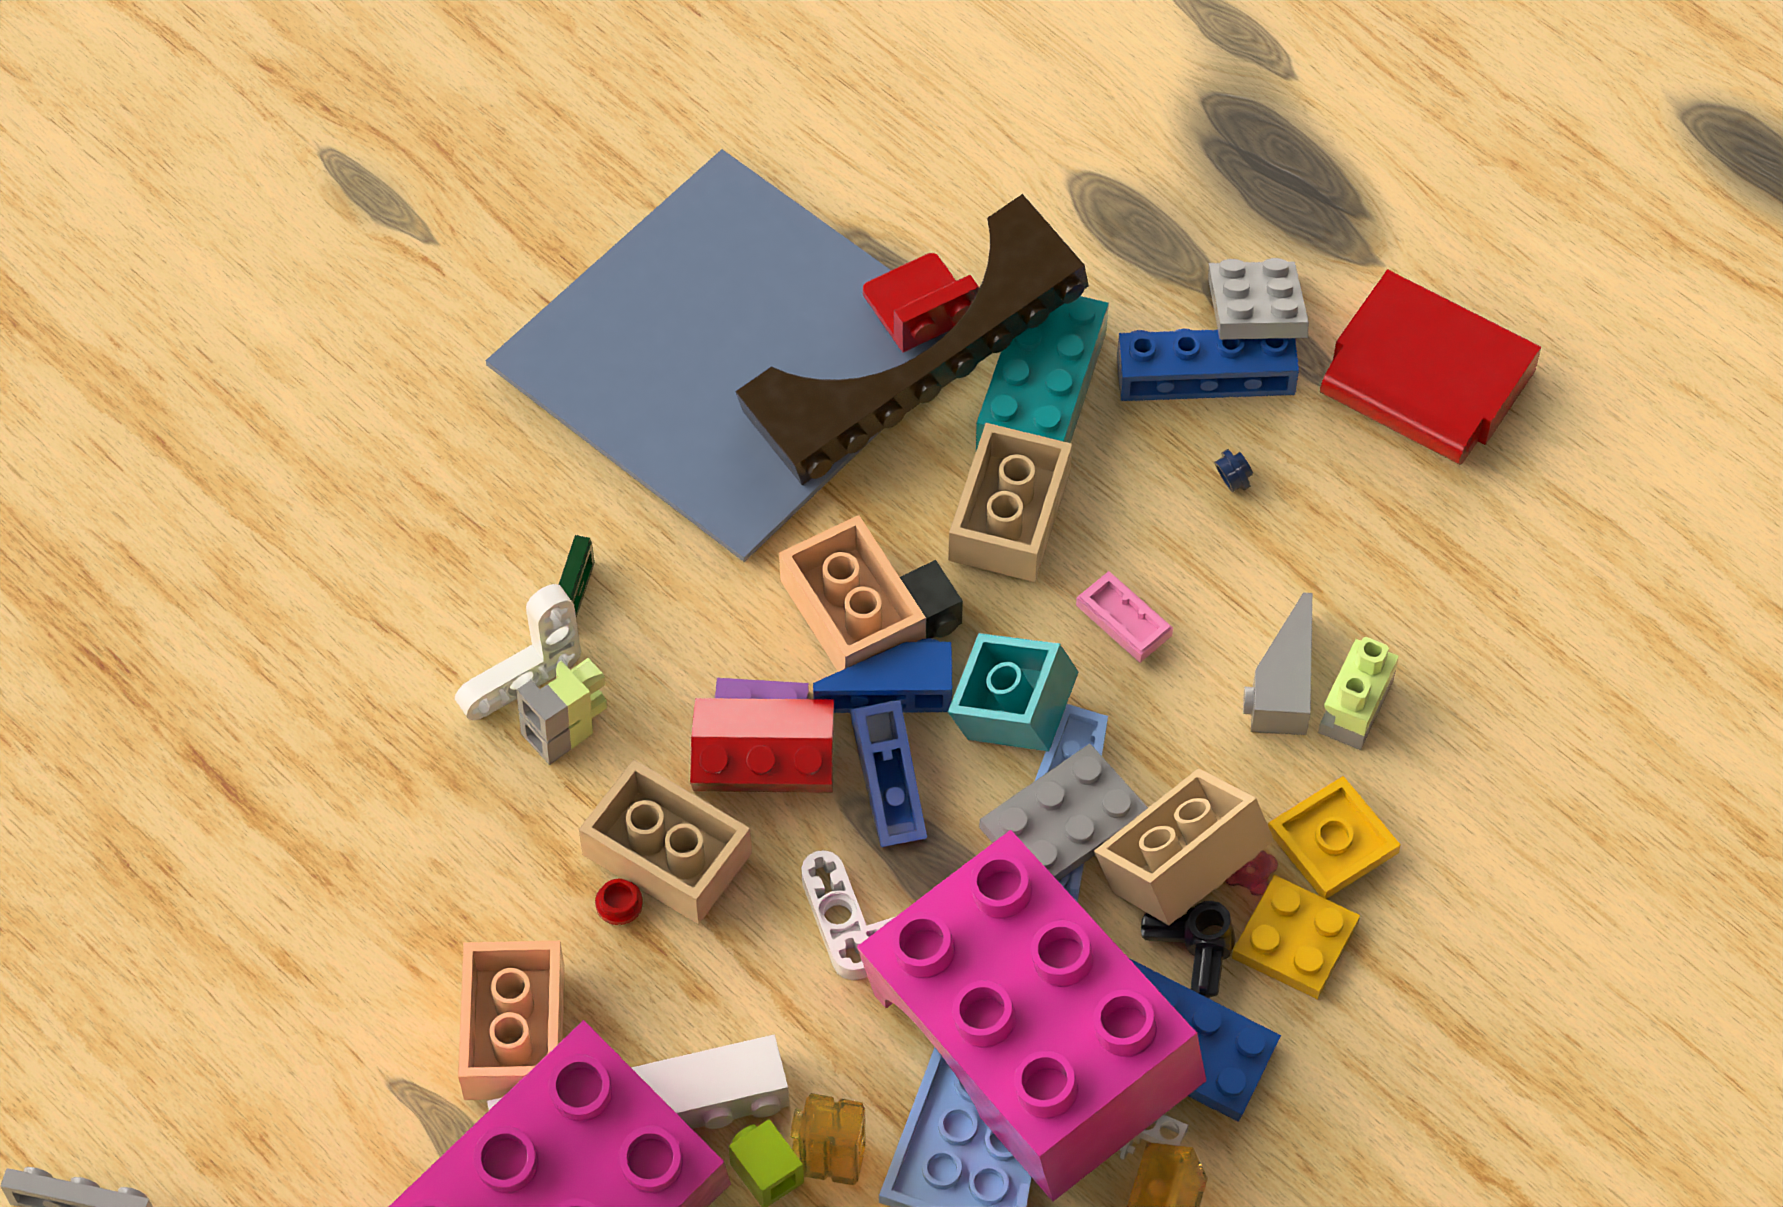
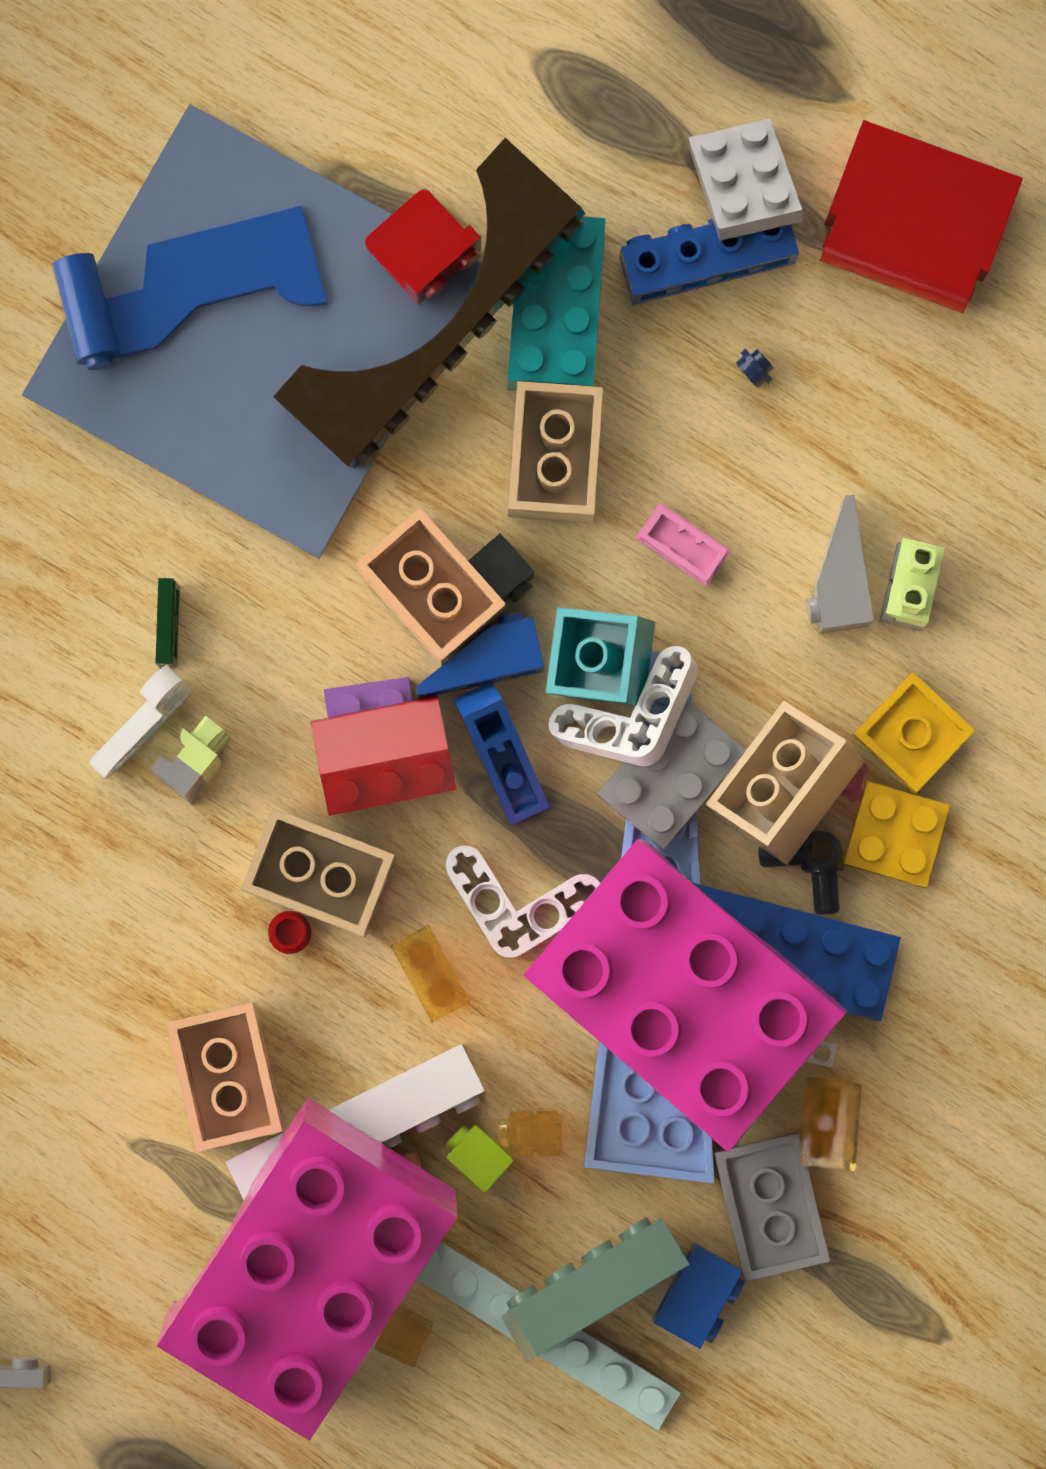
camera: 15 degrees left, 25 degrees up
none -> blue door [52,205,327,370]
none -> clear yellow brick [390,925,471,1023]
none -> white beam [548,646,699,766]

